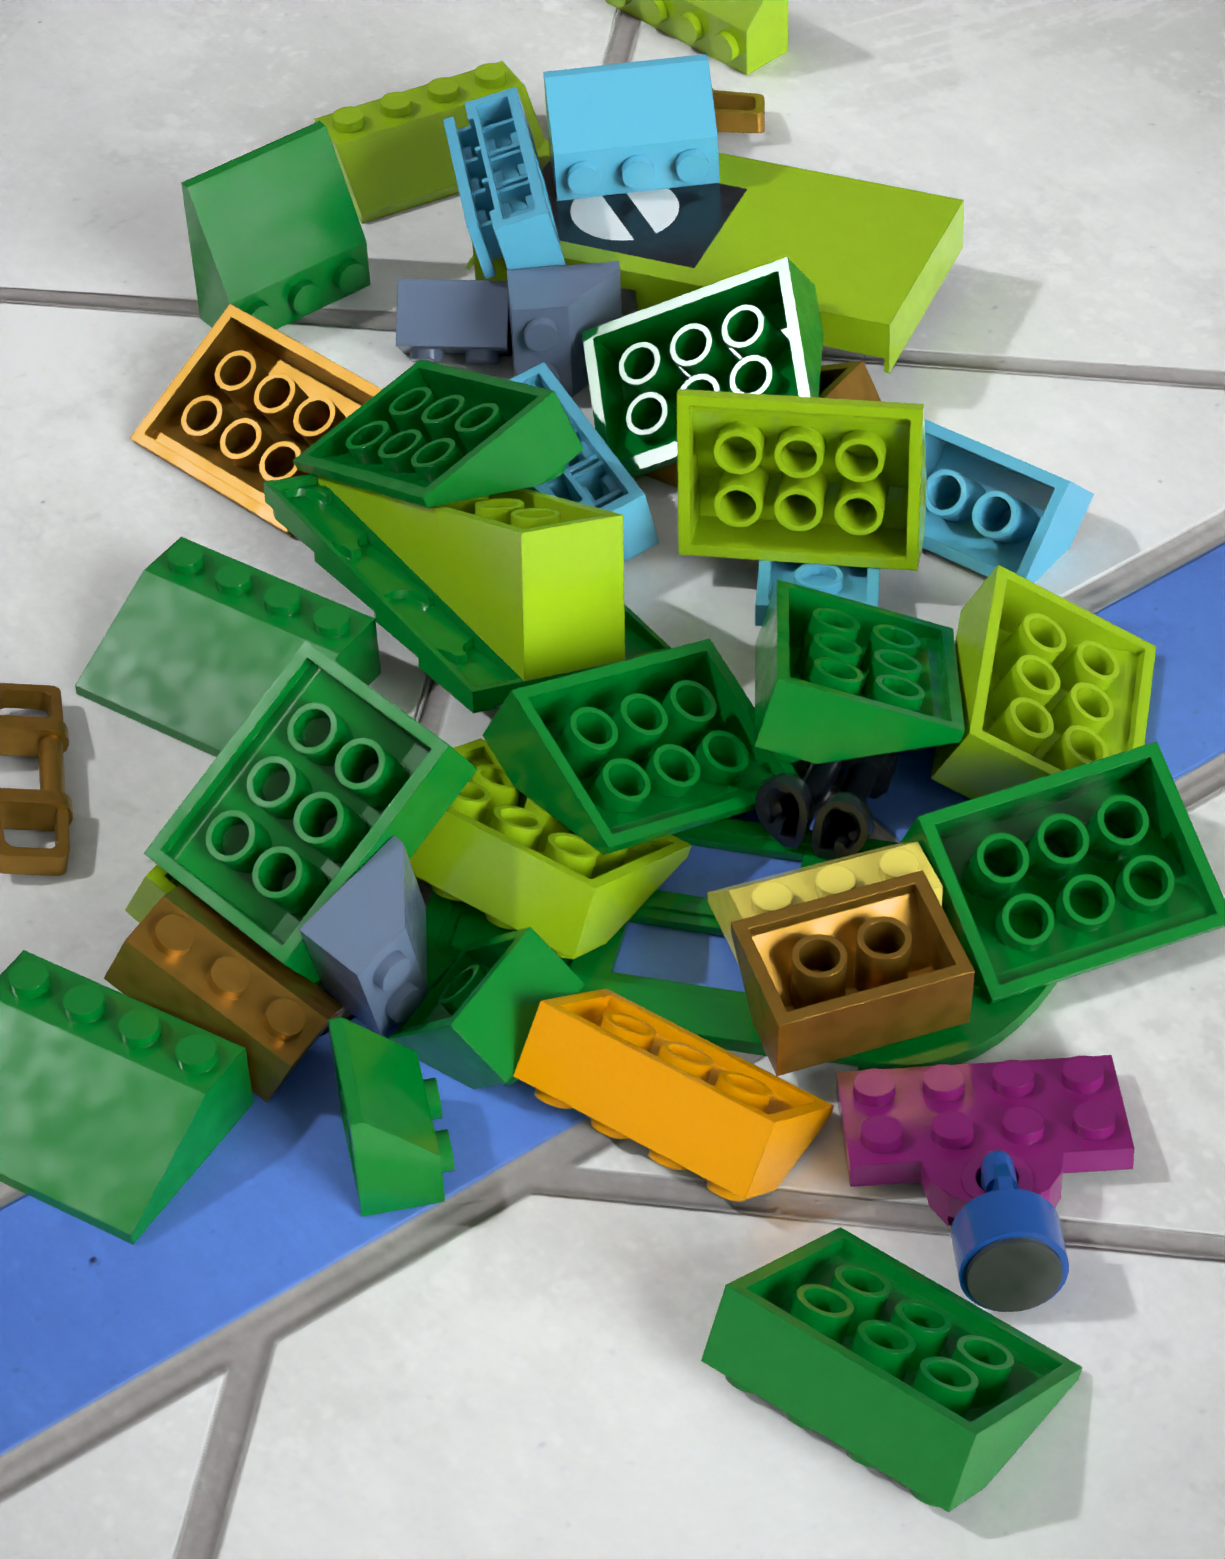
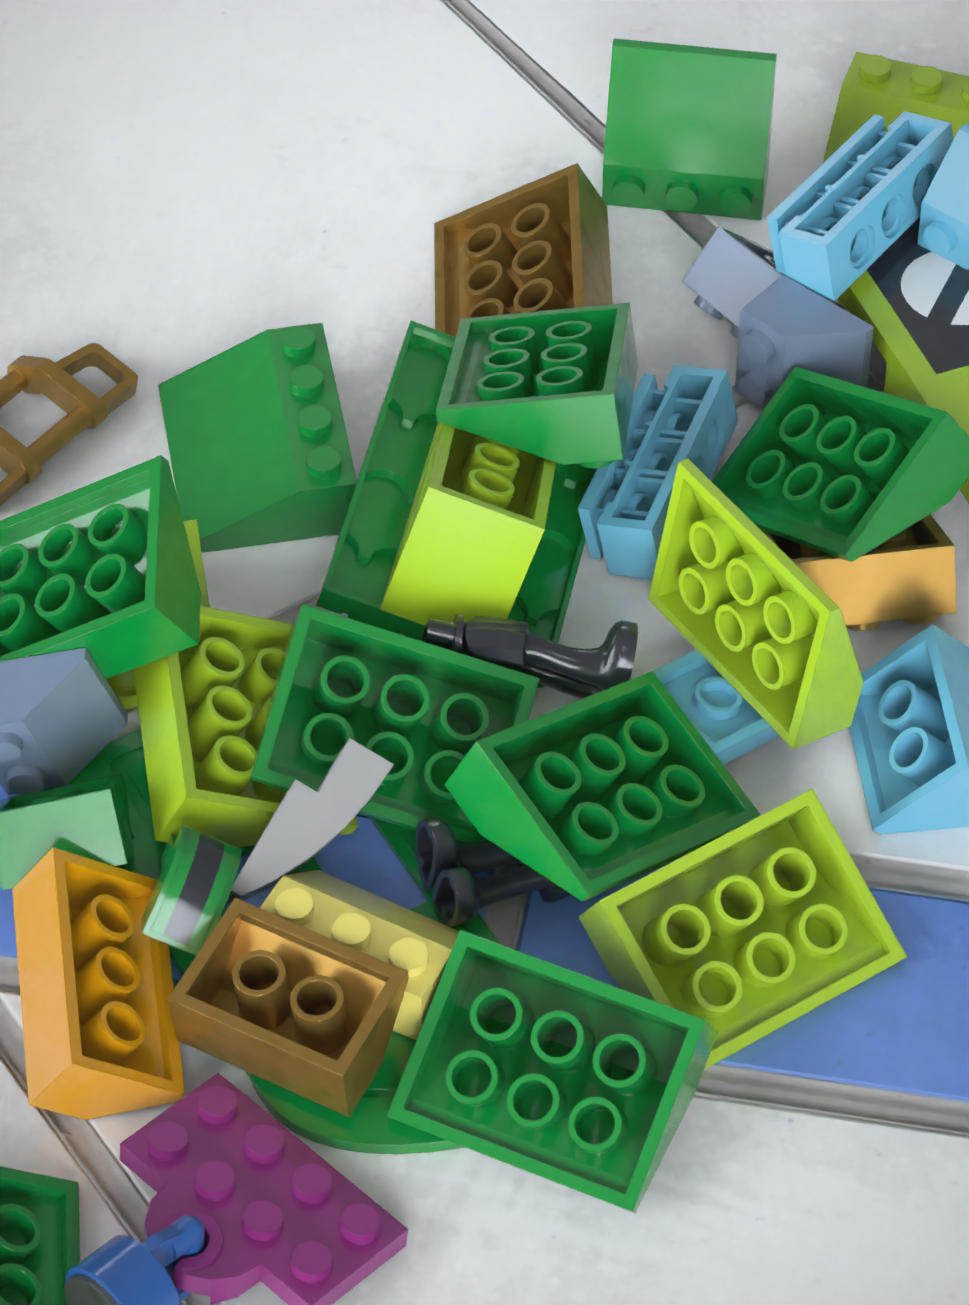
camera: 45 degrees right, 5 degrees up
none -> green brick [141,825,242,955]
none -> light grey slope [228,738,394,903]
none -> black piece [421,614,638,699]

